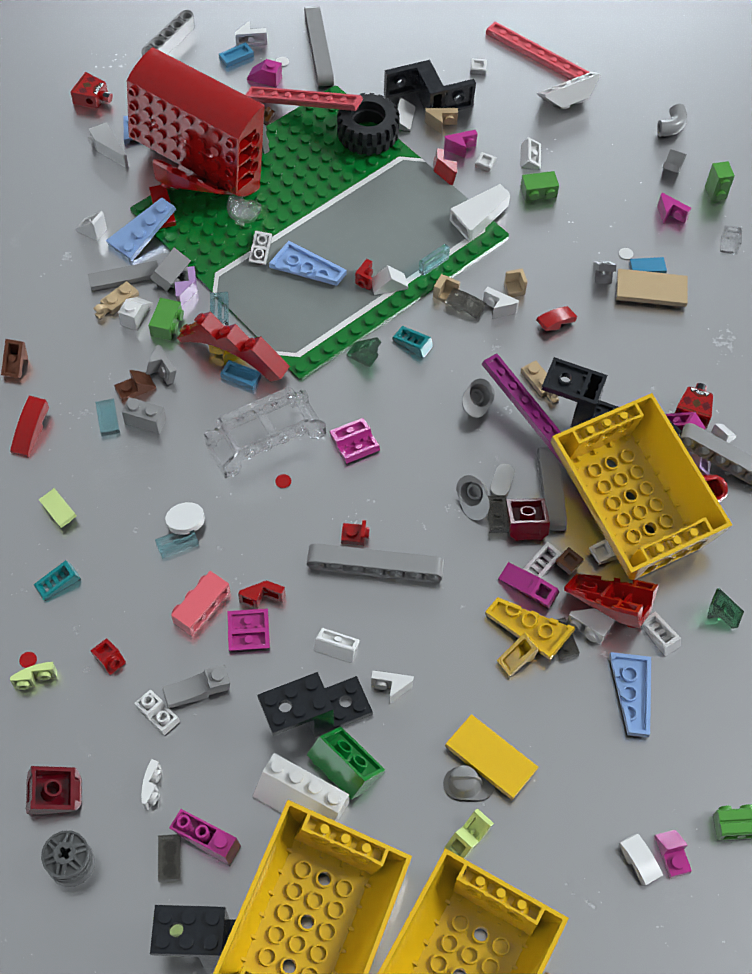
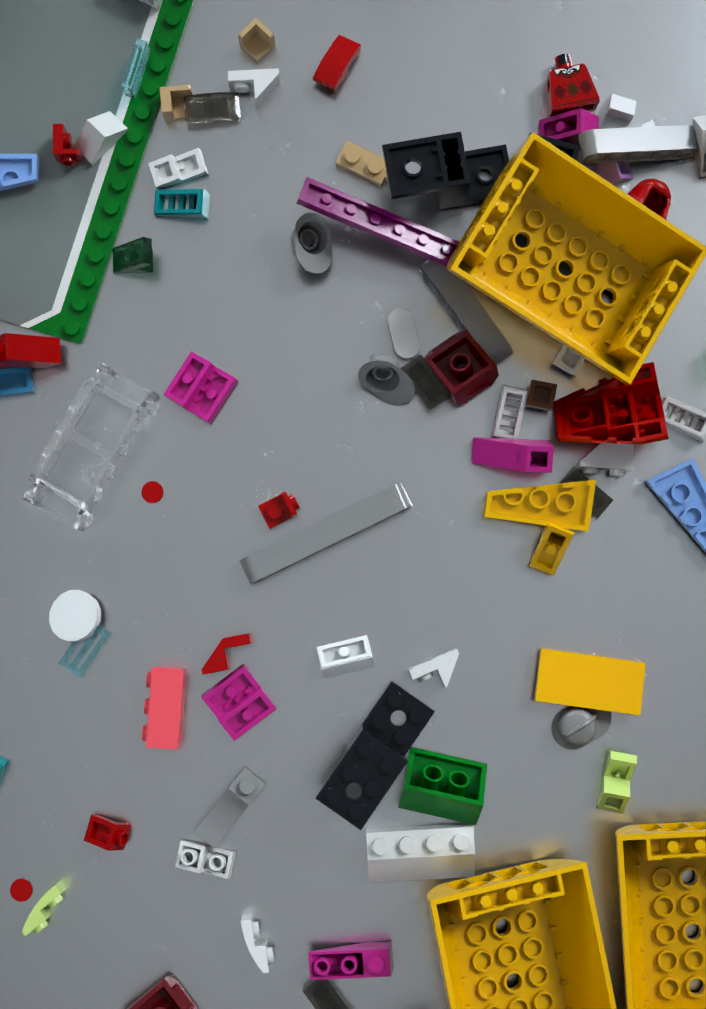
camera: 35 degrees left, 25 degrees up
none -> white slope [148,148,208,188]

